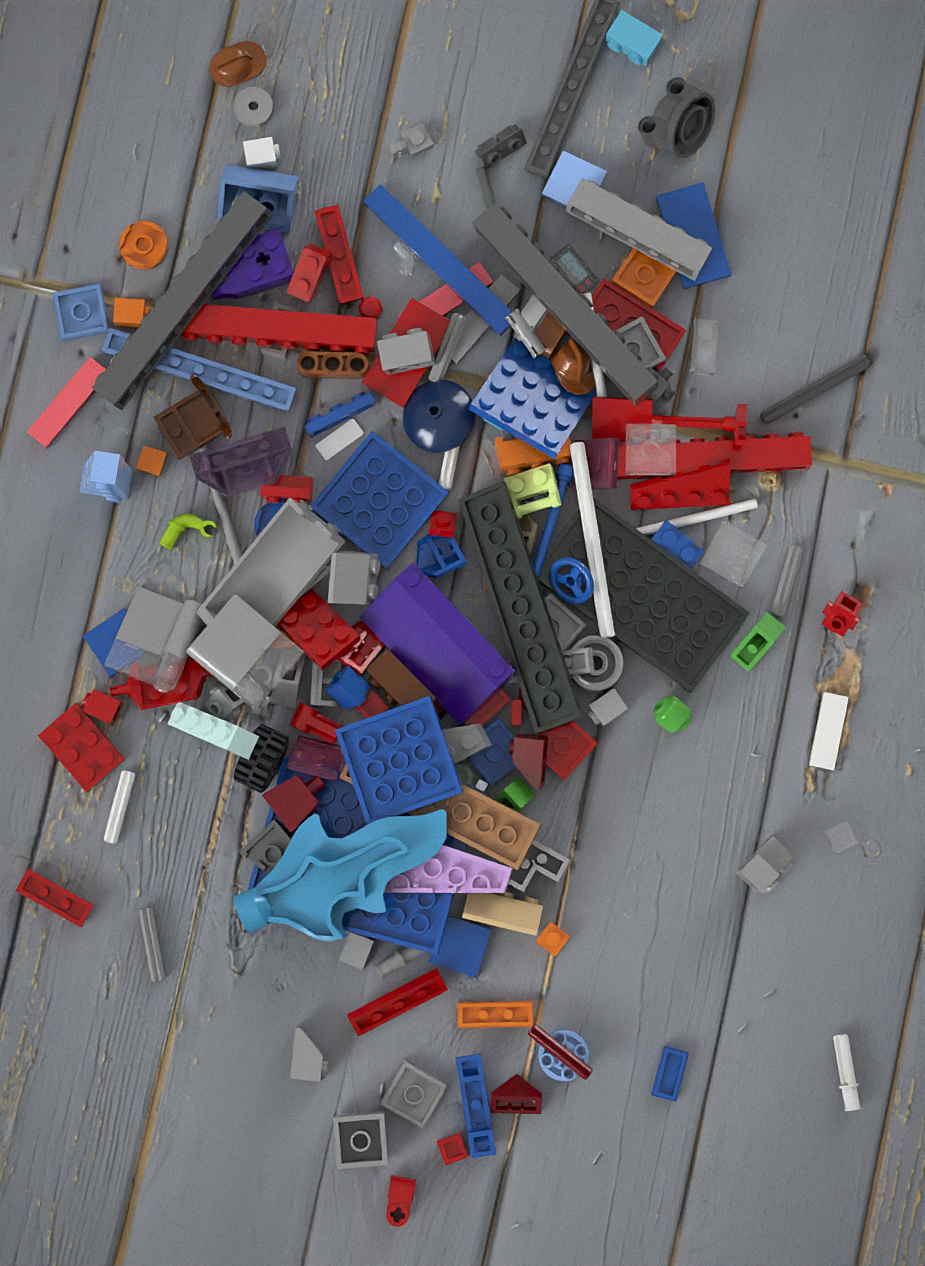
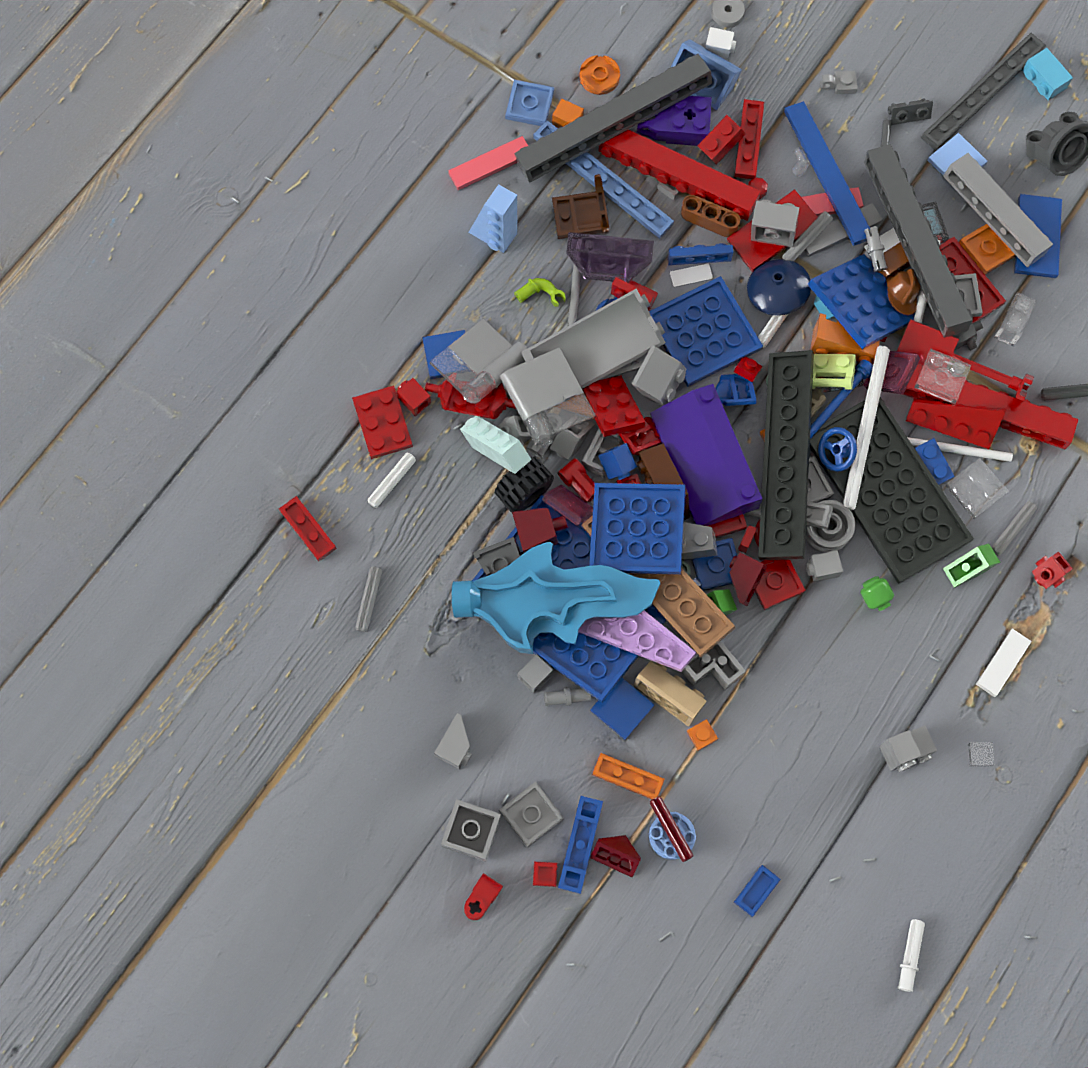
camera: 20 degrees right, 10 degrees down
orange tile [136,445,168,477] -> none
red plate [347,968,448,1036] -> none

